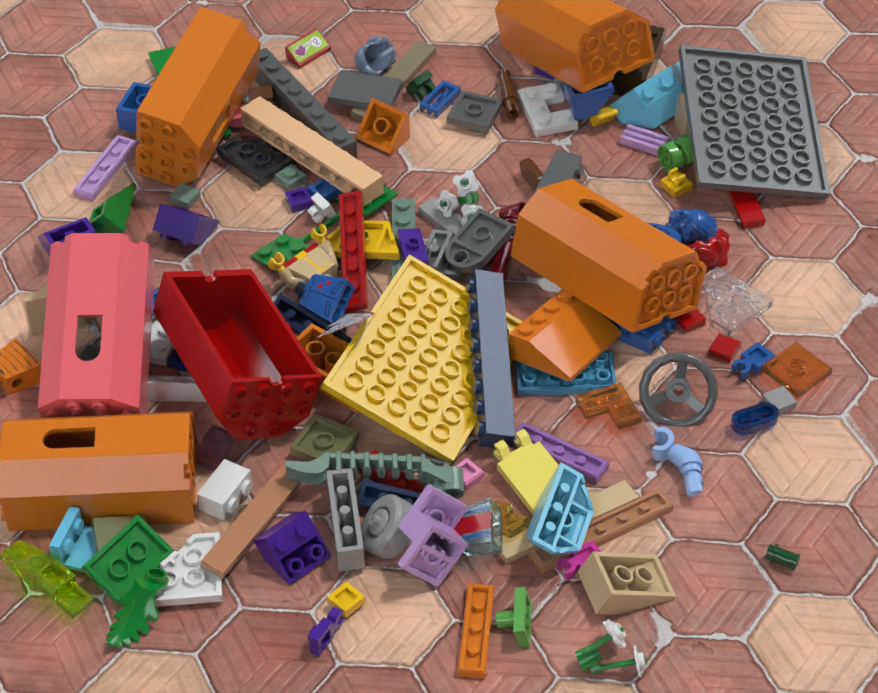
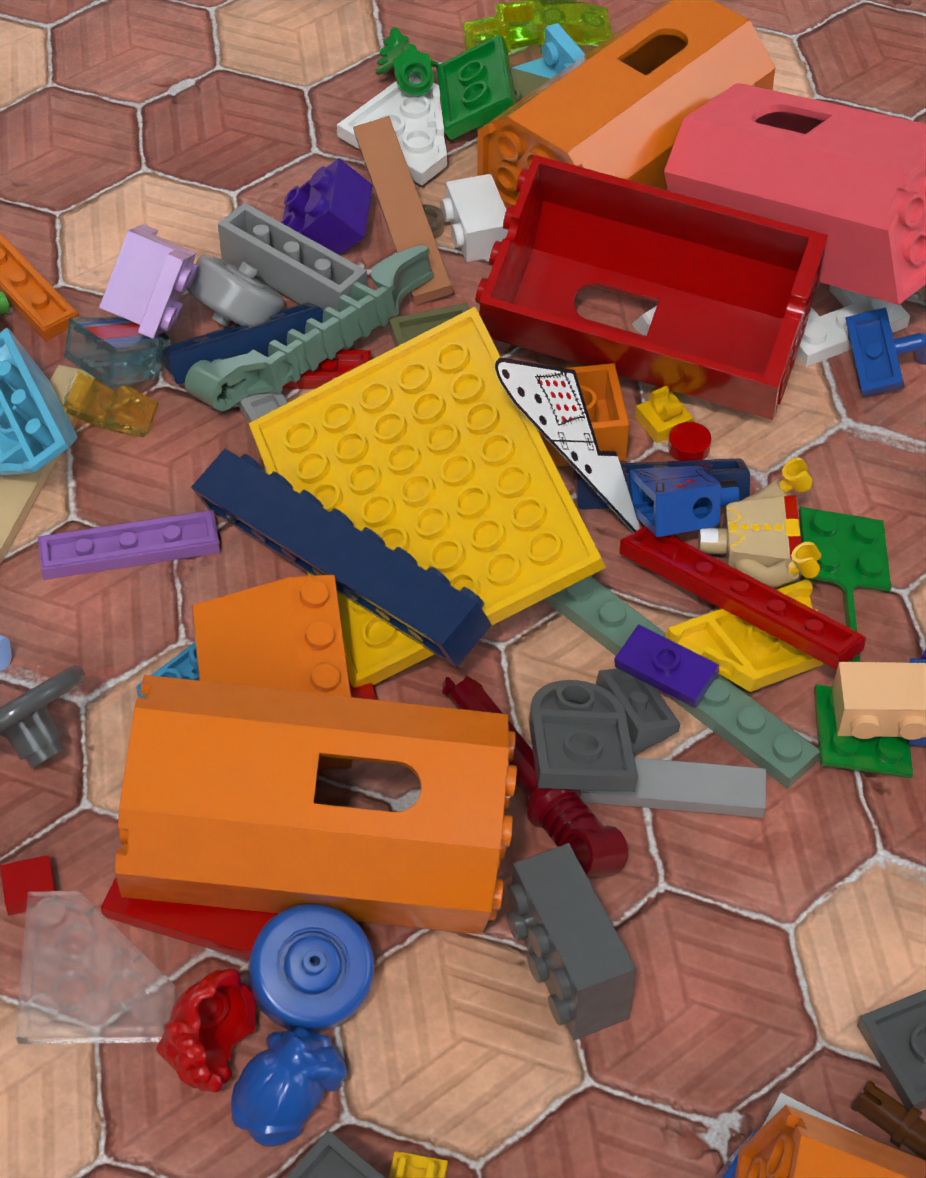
camera: 135 degrees right, 5 degrees up
white tile [307,192,337,224] -> none
dark purple plate [308,607,344,657] -> none
yellow plate [327,581,365,618] -> none
white plant [434,170,484,225] -> none
bright pink tile [456,458,484,491] -> none
light yellow tile [493,429,558,515] -> none
reddish brown tile [519,158,544,192] -> none
clear orange plate [575,382,642,430] -> none

